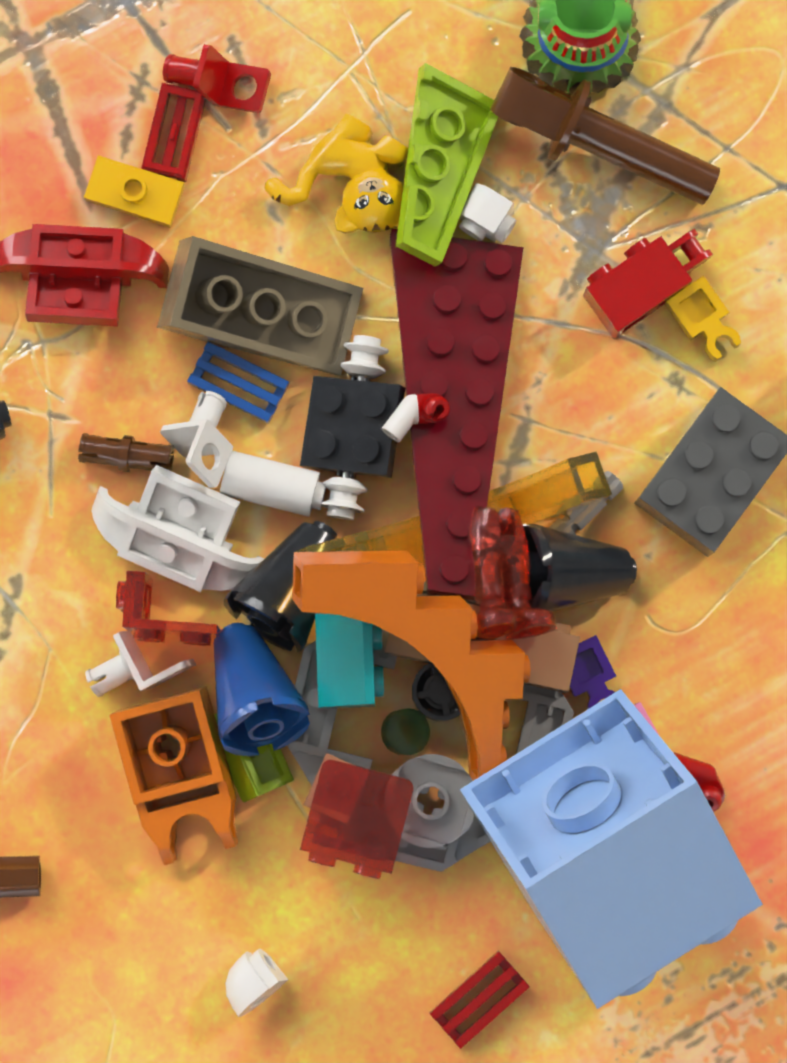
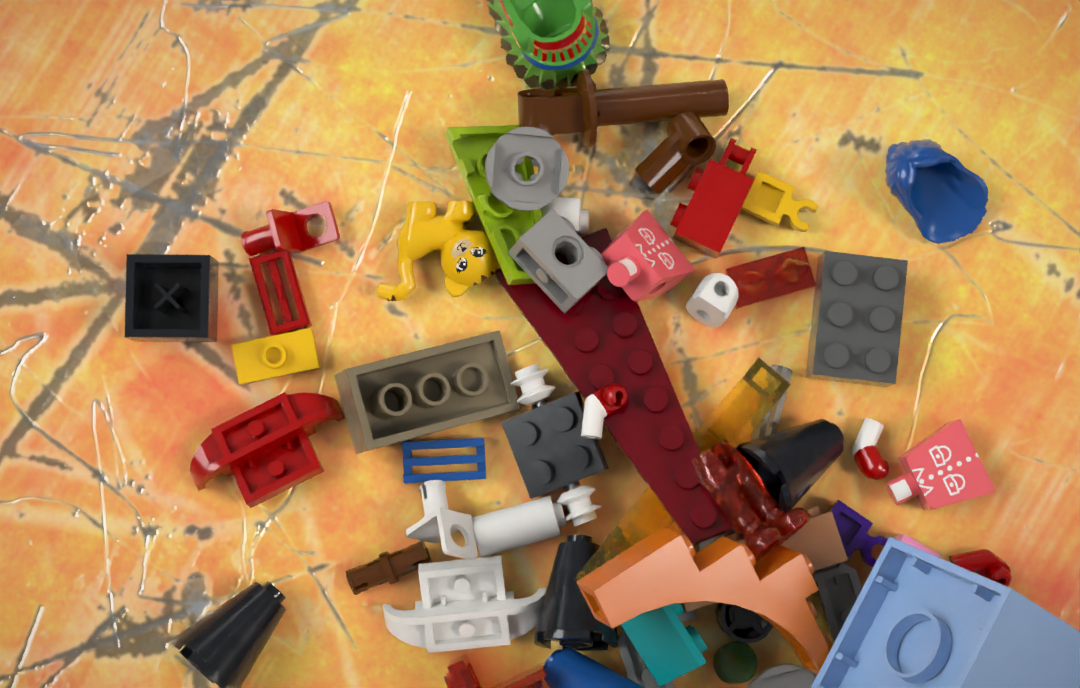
camera: 25 degrees left, 0 degrees up
none -> black brick [124,254,219,342]
none -> light grey plate [485,127,569,211]
none -> light grey brick [508,209,608,314]
none -> coral torso [601,209,695,302]
none -> reddish brown piece [635,111,716,194]
none -> white piece [686,273,739,327]
none -> clear red tile [725,247,816,309]
none -> arm [852,418,889,480]
none -> coral torso [886,419,996,510]

